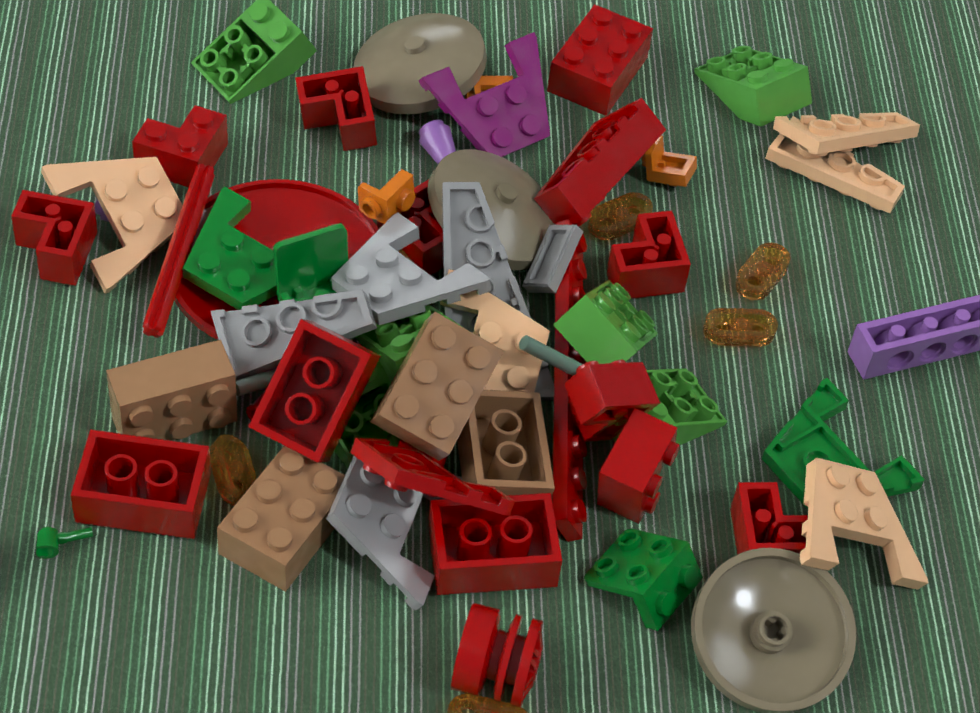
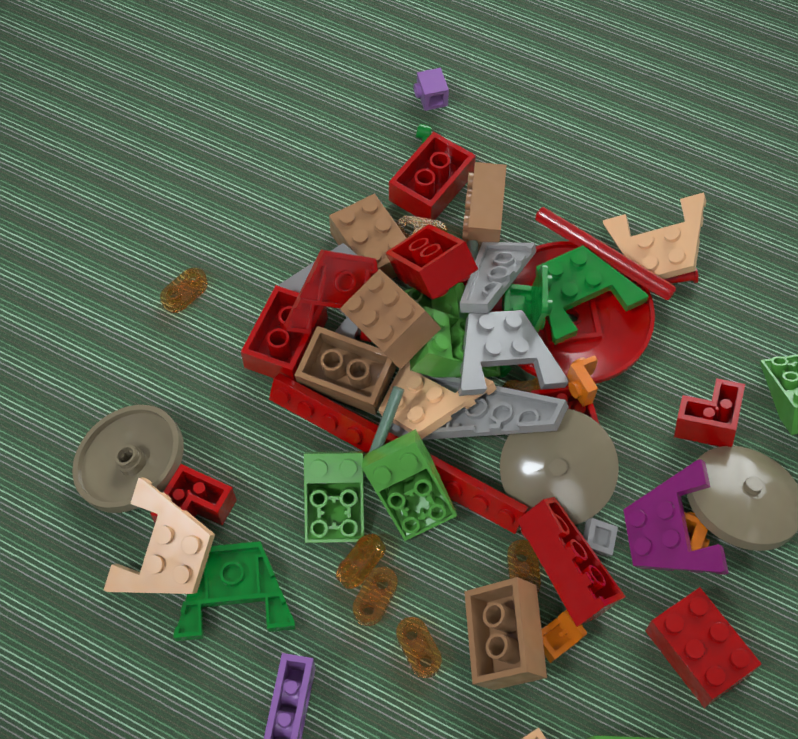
camera: 125 degrees right, 10 degrees up
red brick [11,190,98,286] -> none
red brick [132,105,228,188] -> none
medium lavender cone [419,120,456,164] -> none
red wheel [451,603,543,708] -> none
light grey tile [522,225,583,293] -> none
red brick [564,359,660,442] -> none
green bracket [584,529,703,631] -> none
red brick [597,408,680,524] -> none
red brick [606,210,691,298] -> none
none -> clear orange plate [336,534,386,589]
none -> medium nougat brick [464,577,547,690]
none -> light grey plate [583,518,618,557]

